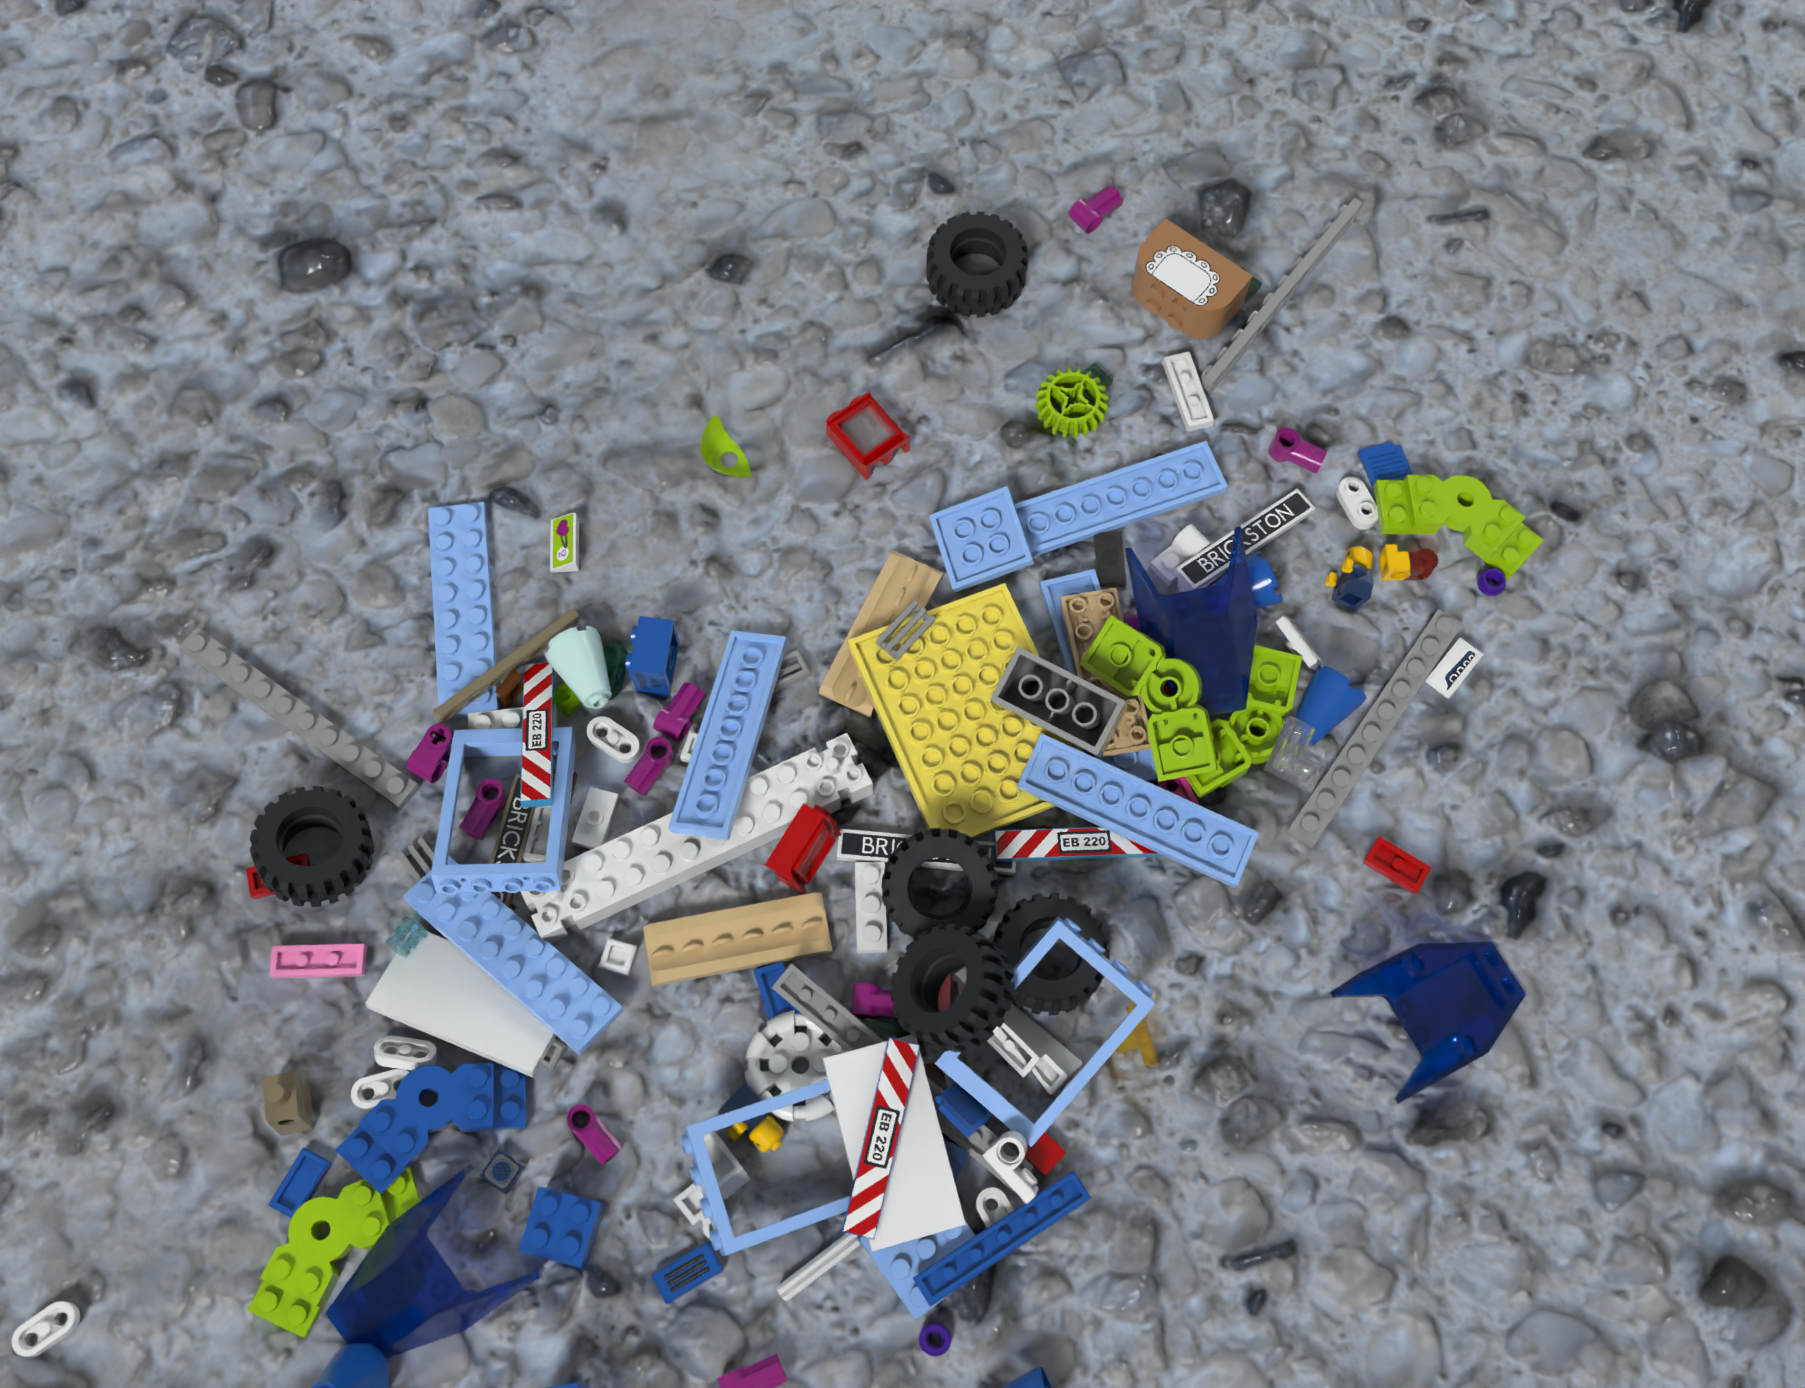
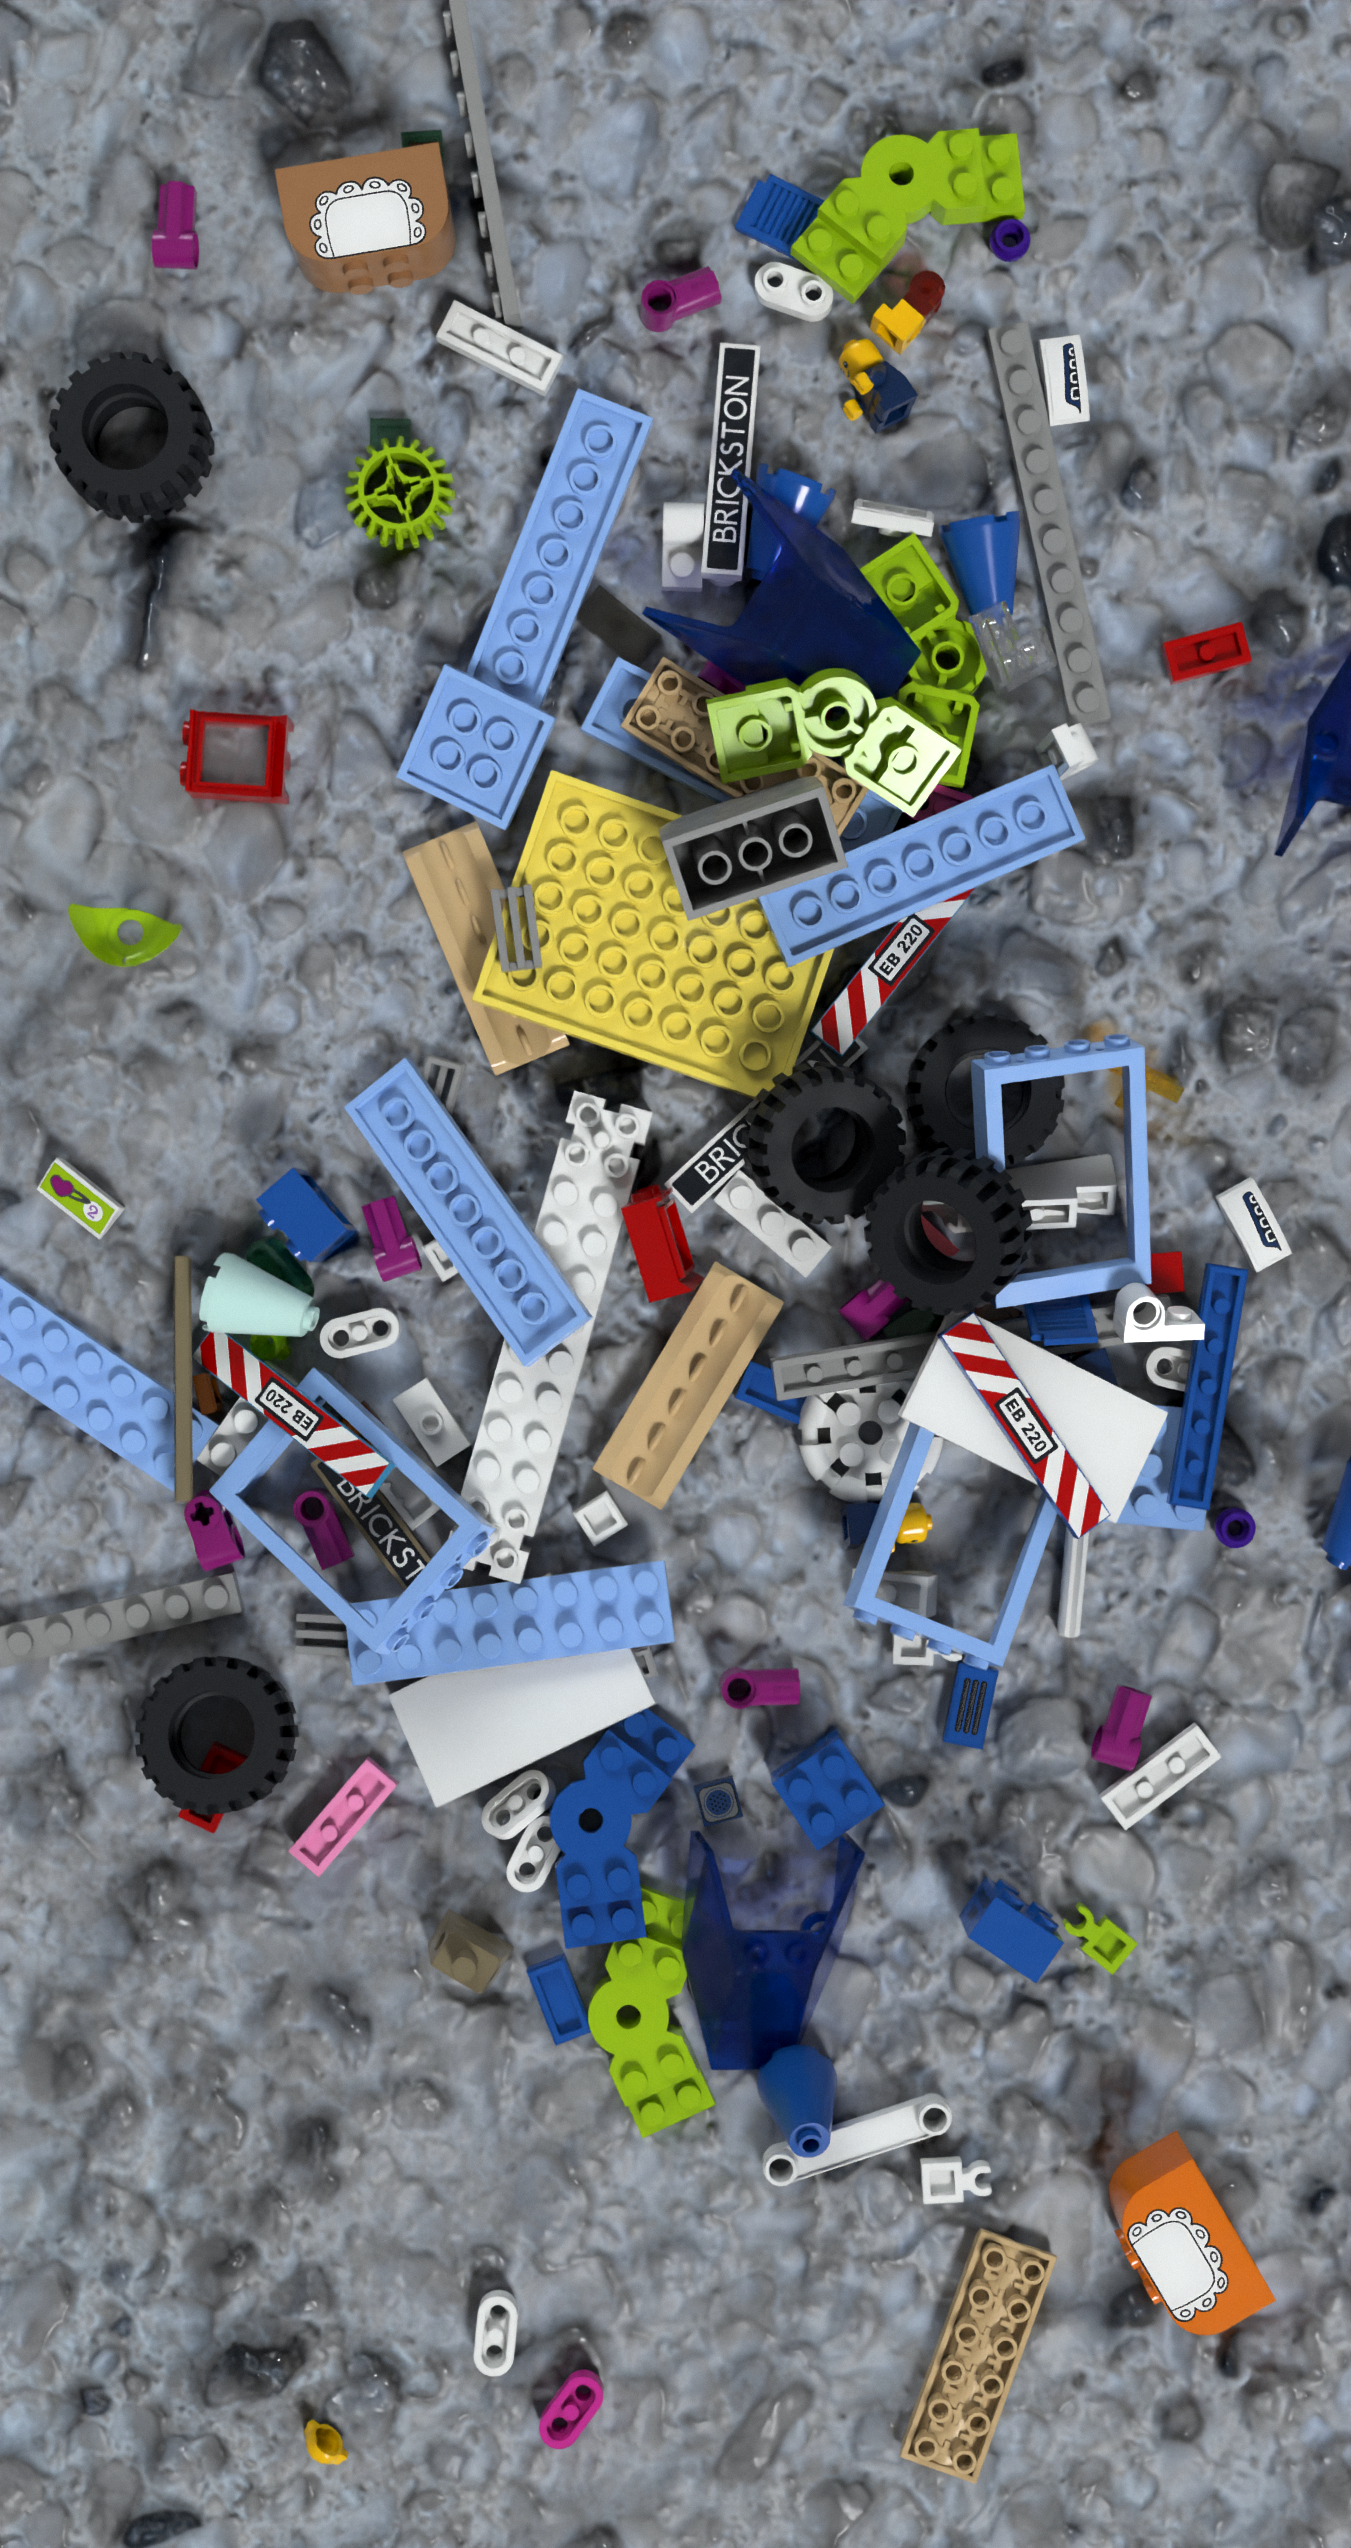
camera: 45 degrees left, 20 degrees up
clear light blue bush [386,916,428,958] -> none
magenta piece [624,737,675,797] -> none
none -> white plate [1035,723,1099,781]
none -> white slope [1215,1177,1292,1273]

